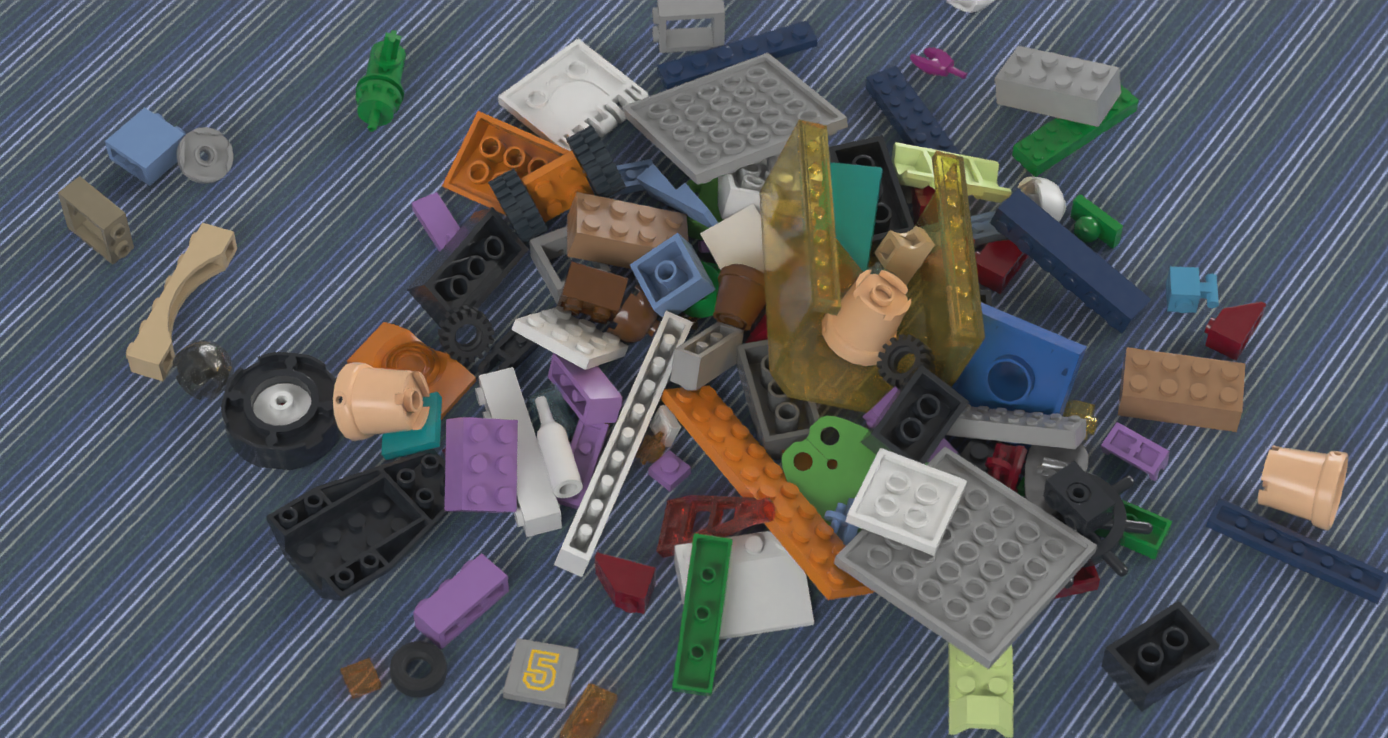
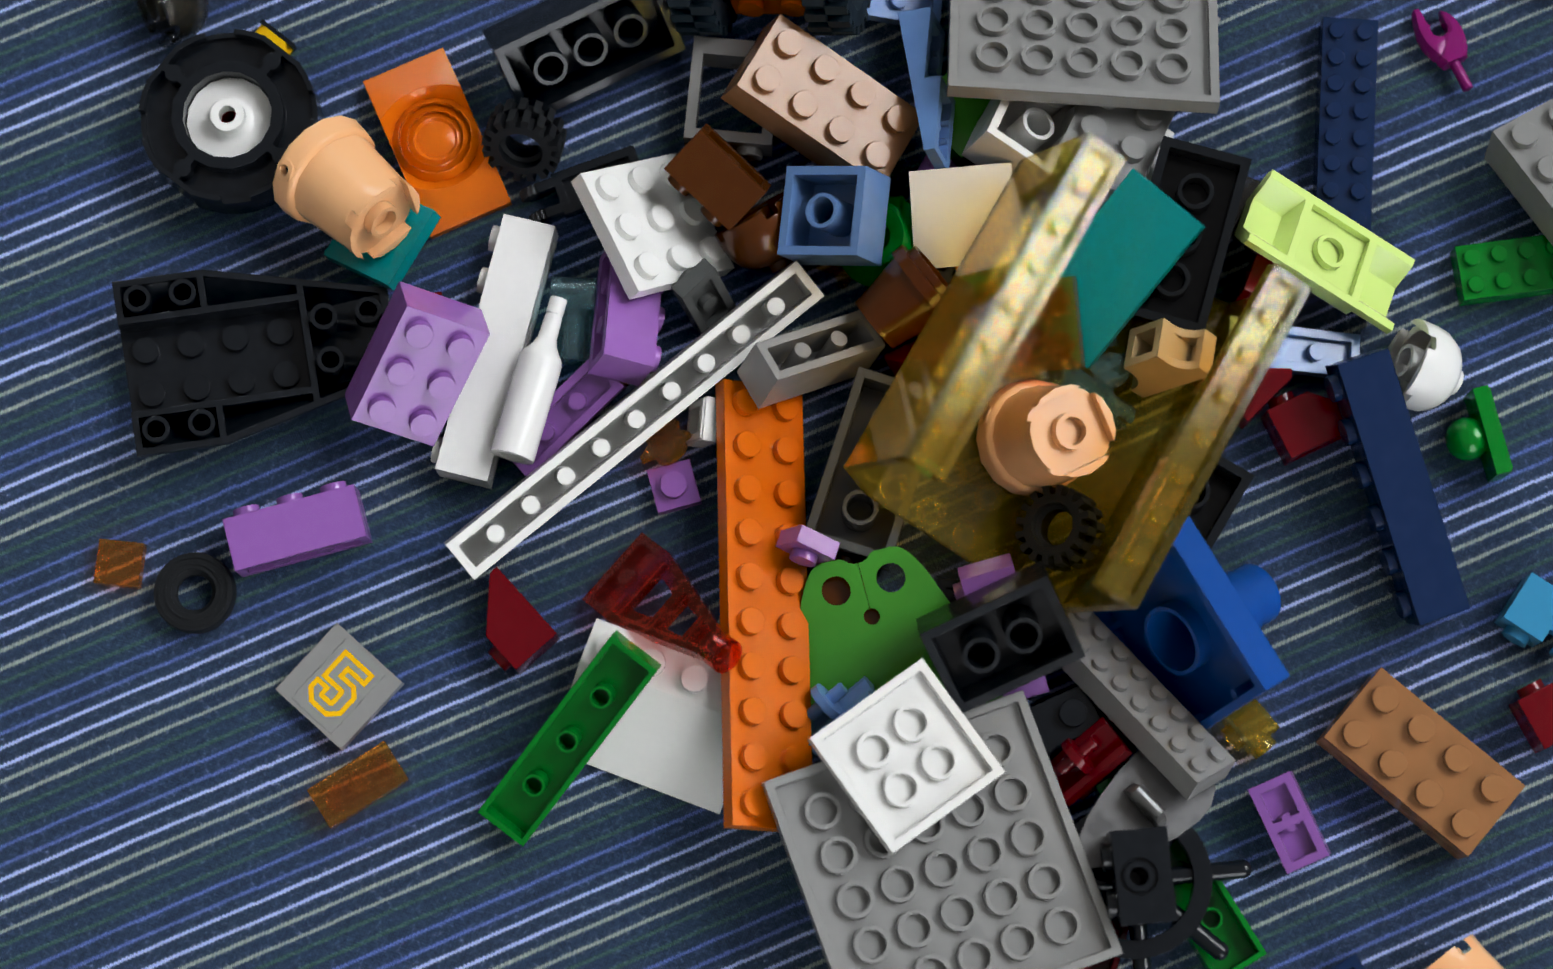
camera: 35 degrees right, 25 degrees up
none -> dark grey plate [671,258,736,334]
none -> medium lavender plate [776,524,840,567]

